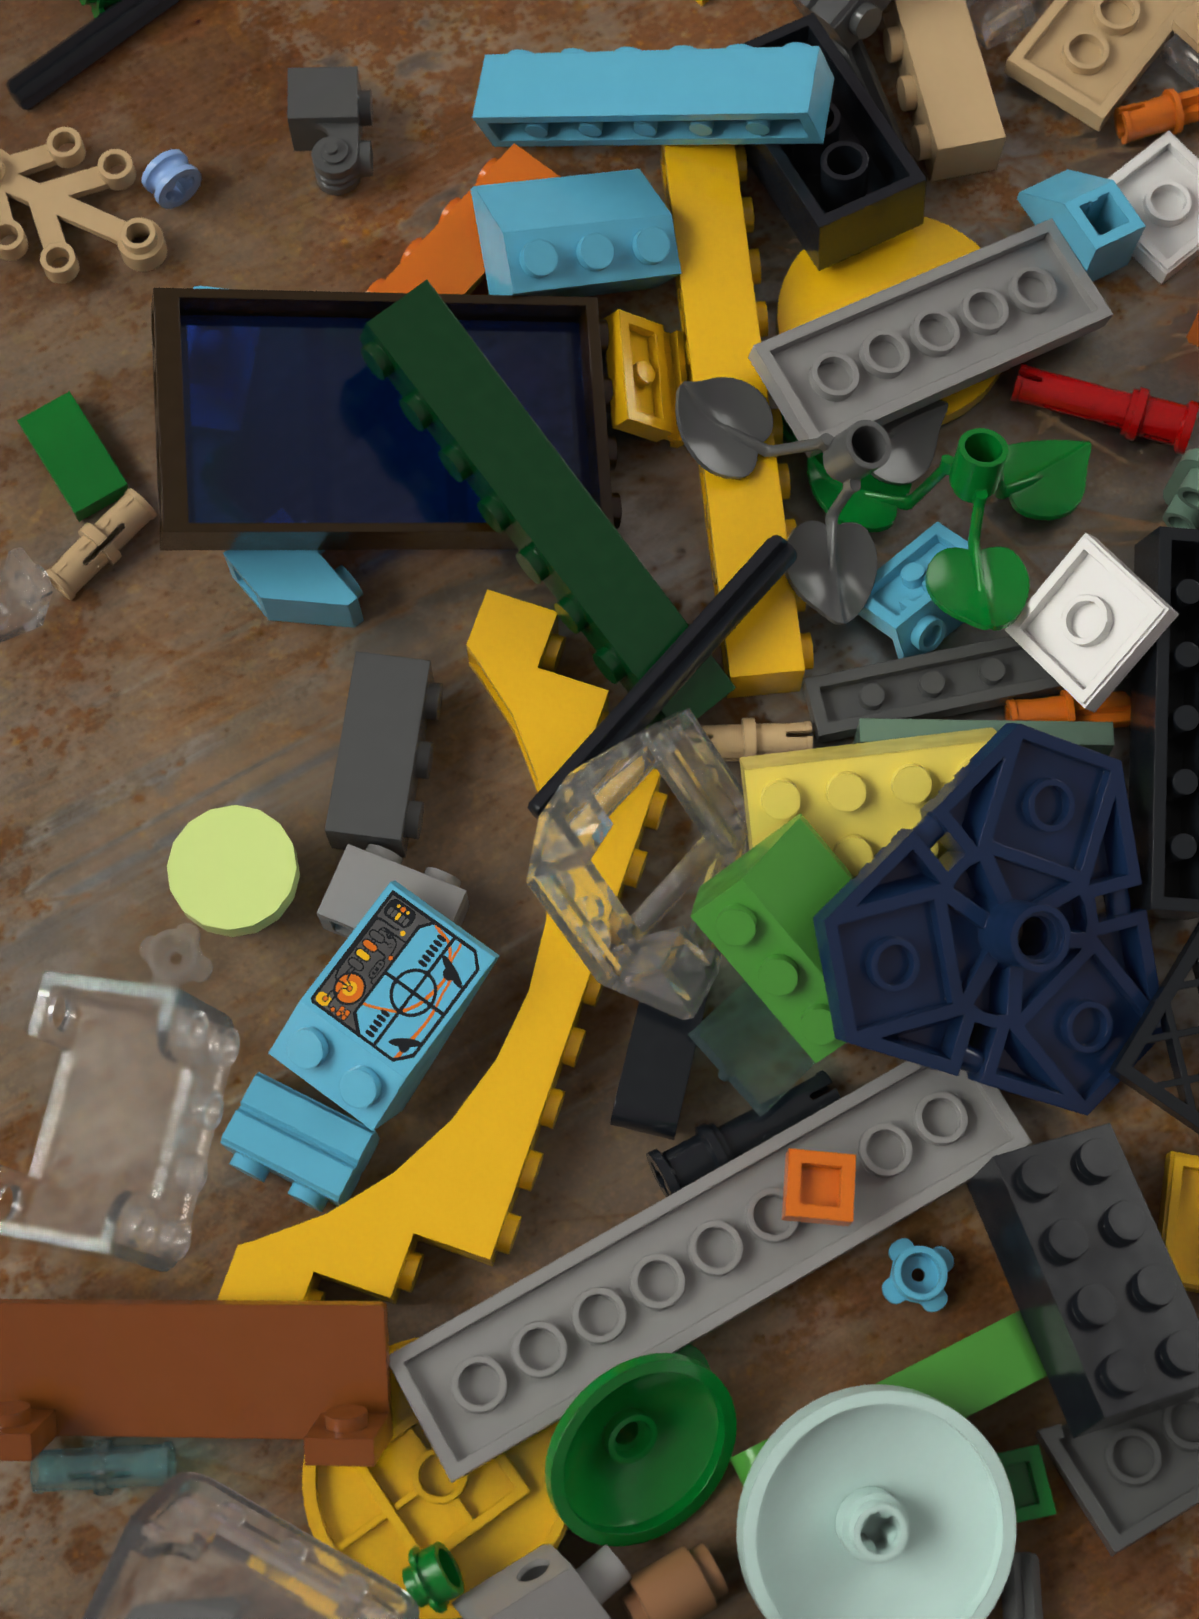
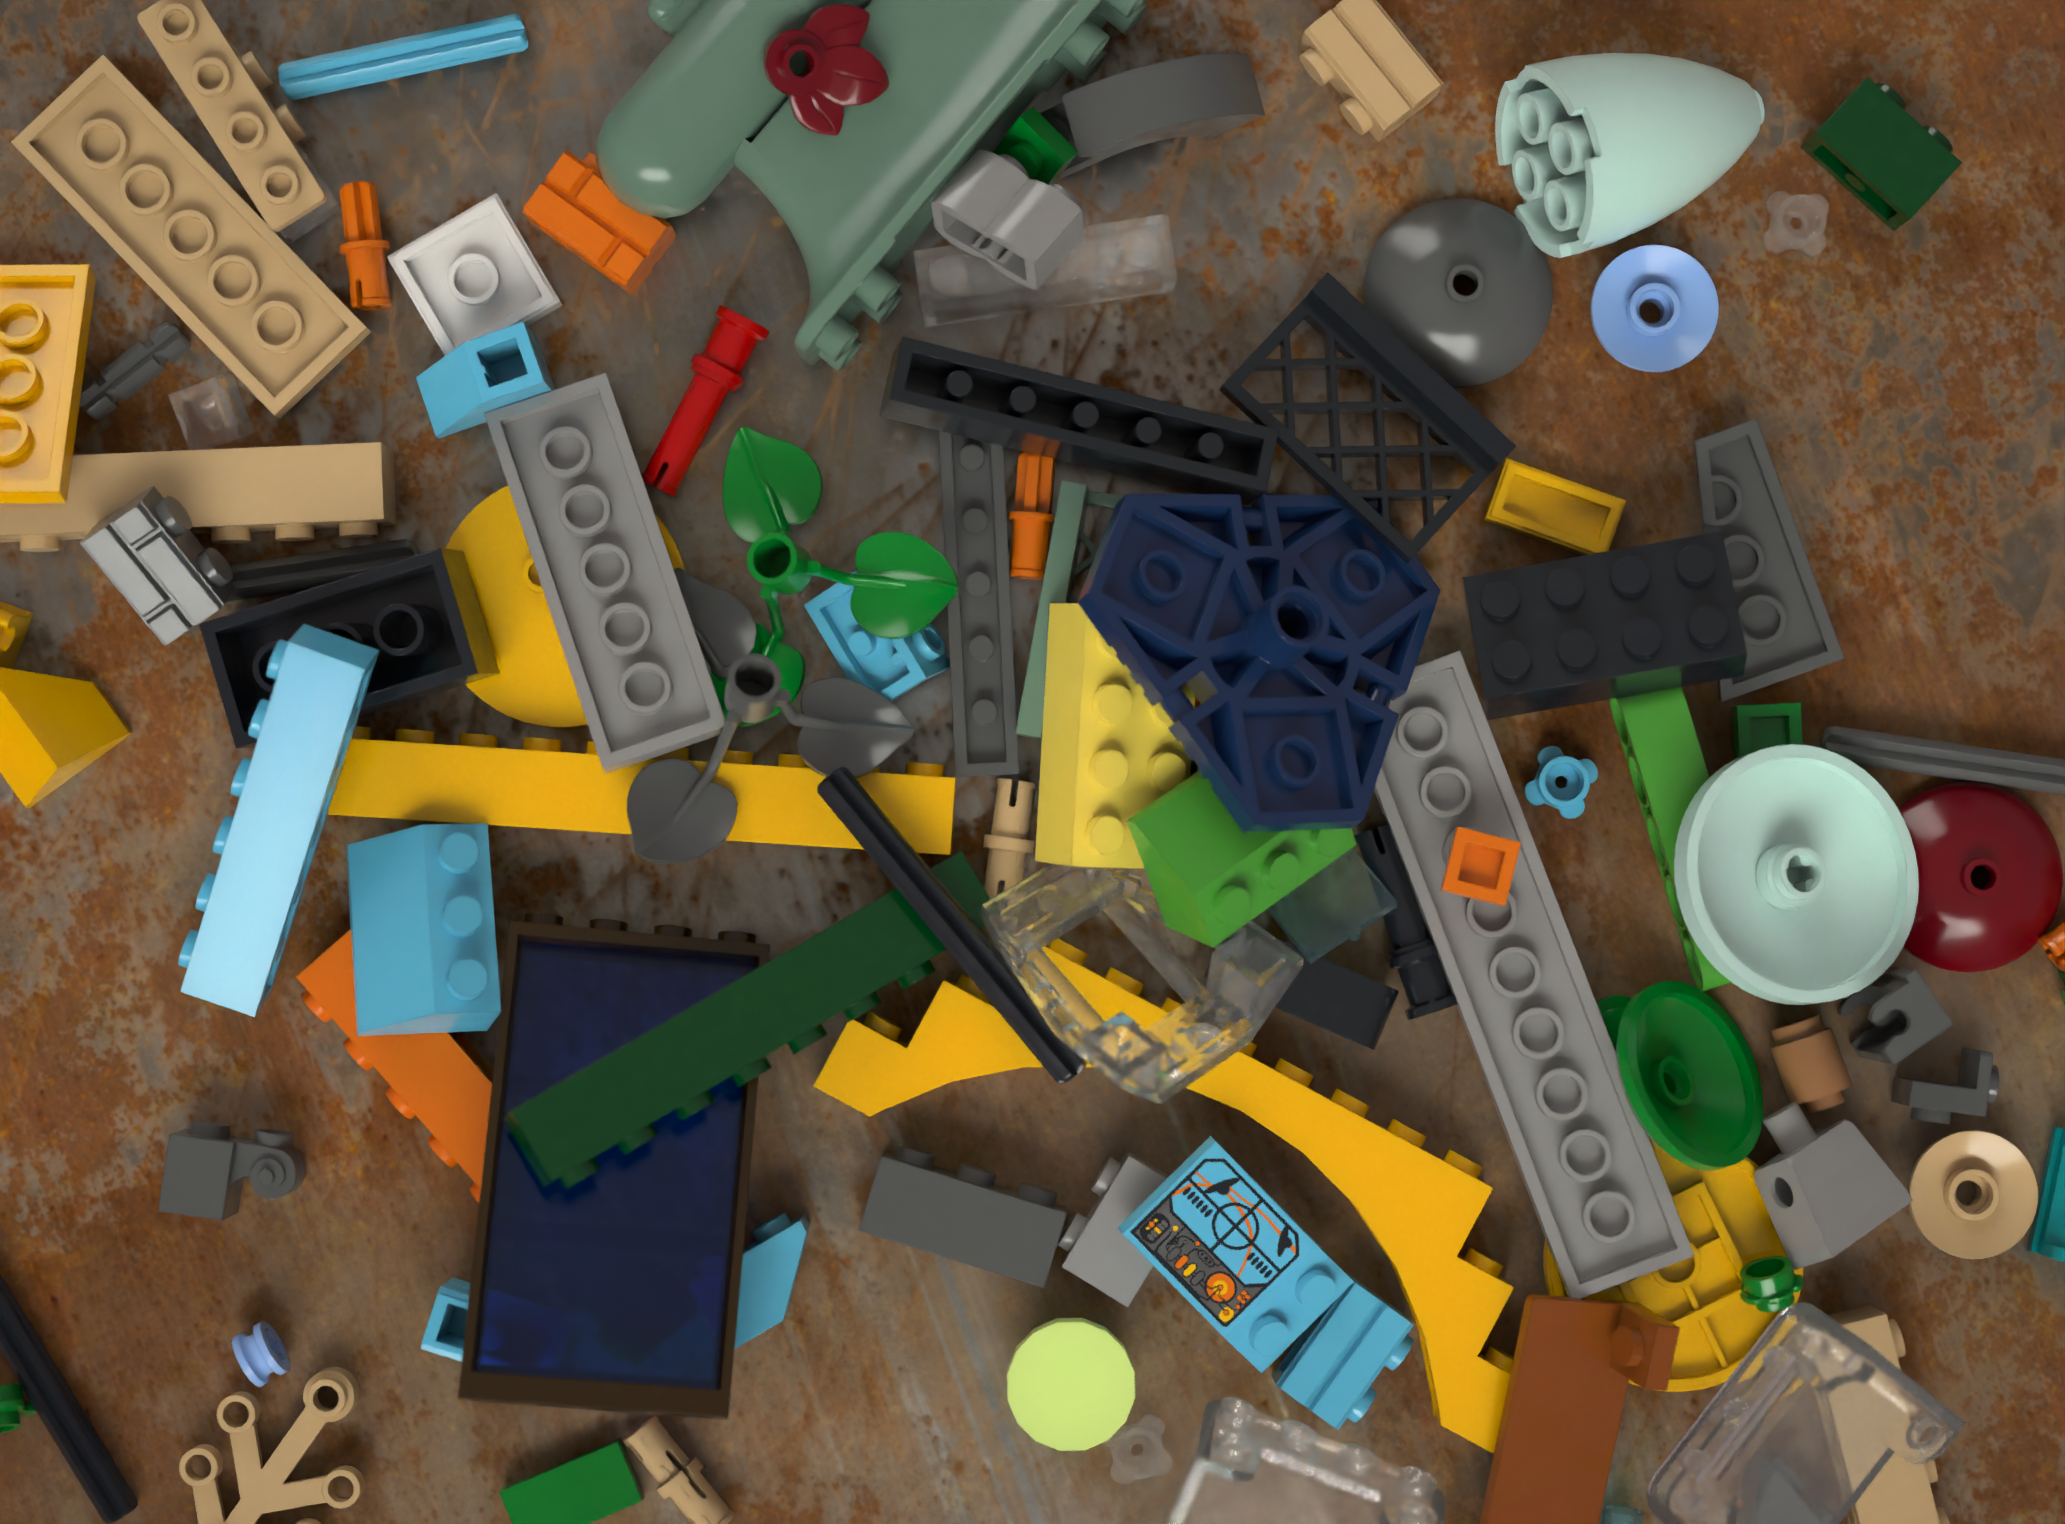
camera: 85 degrees left, 15 degrees up
yellow plate [604,309,687,448] -> none
white tile [1005,532,1179,712] -> none

